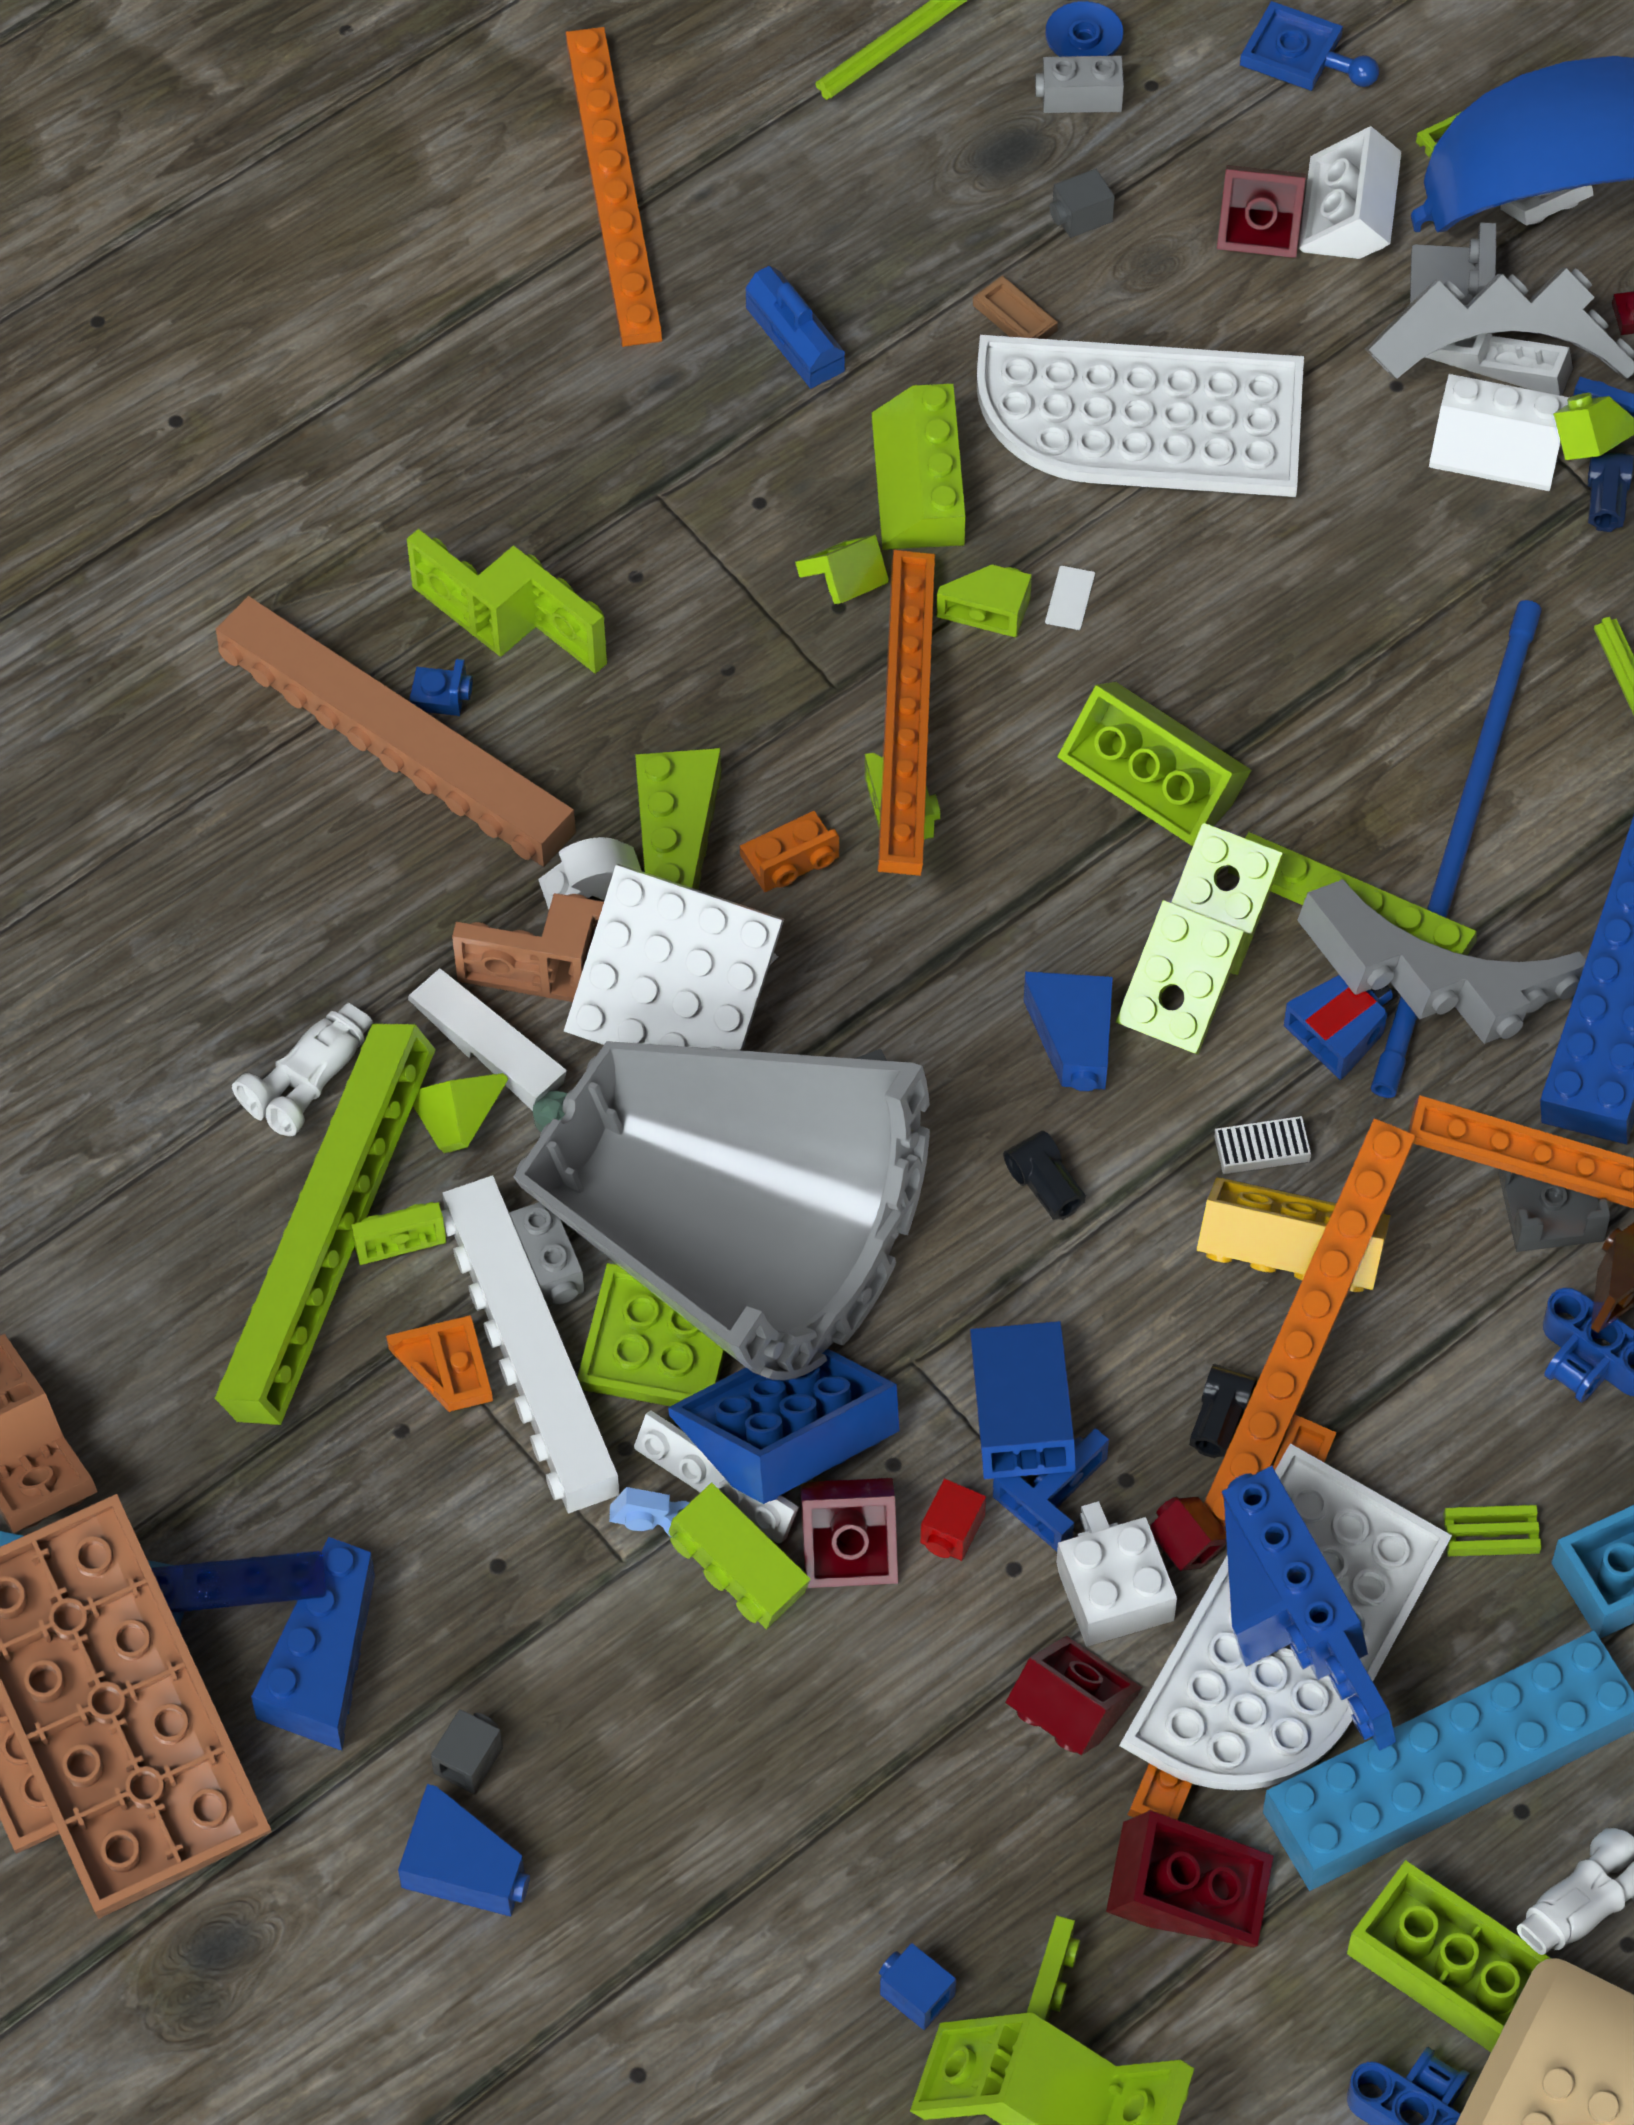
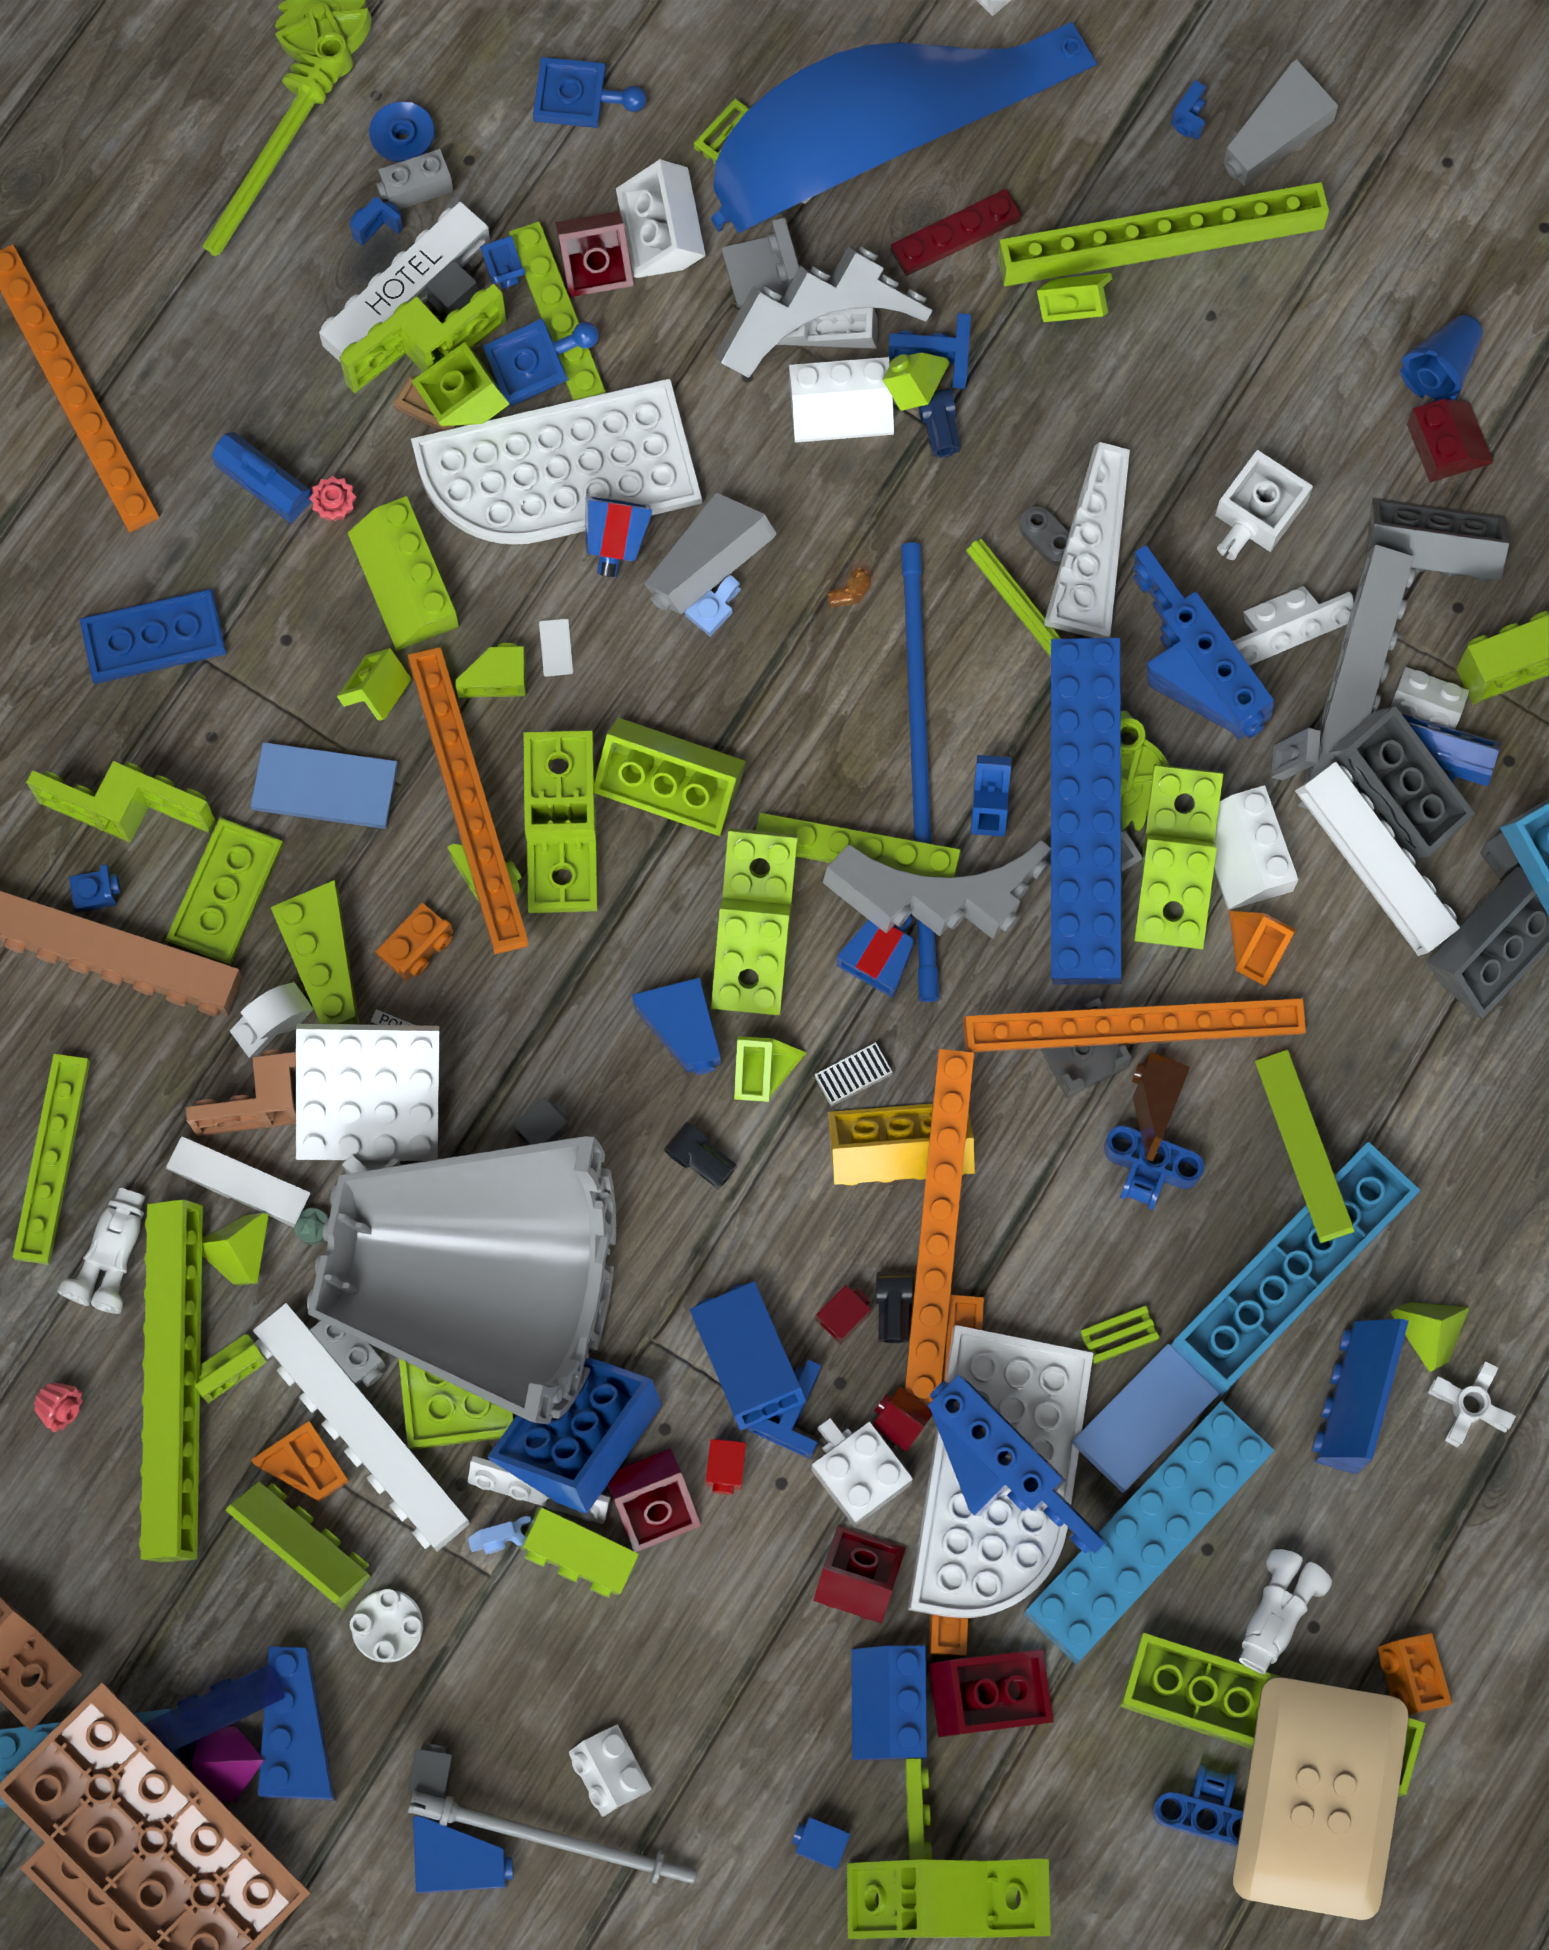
camera: 20 degrees left, 15 degrees up
none -> lime plate [13,1054,90,1265]
none -> coral piece [34,1382,83,1432]
none -> blue tile [79,589,227,684]
none -> lime tile [165,817,284,966]
none -> magenta slope [192,1726,264,1802]
none -> lime slope [226,1482,371,1611]
none -> medium blue tile [250,742,398,829]
none -> coral piece [309,476,357,522]
none -> white brick [319,202,490,362]
none -> lime bracket [339,284,507,394]
none -> blue bracket [350,196,403,246]
none -> white dish [350,1589,423,1663]
none -> light grey bar [408,1790,697,1884]
none -> lime slope [412,342,509,426]
none -> blue bracket [479,236,526,289]
none -> blue plate [483,319,599,407]
none -> lime plate [509,222,606,401]
none -> lime bracket [523,731,598,913]
none -> white bracket [569,1724,652,1817]
none -> torso [585,495,652,577]
none -> light grey slope [644,493,777,614]
none -> light blue plate [685,575,741,637]
none -> lime slope [734,1036,807,1102]
none -> dark red brick [816,1285,871,1345]
none -> clear orange arm [827,568,871,608]
none -> blue slope [851,1646,927,1760]
none -> blue brick [971,755,1012,837]
none -> medium blue tile [1071,1344,1220,1493]

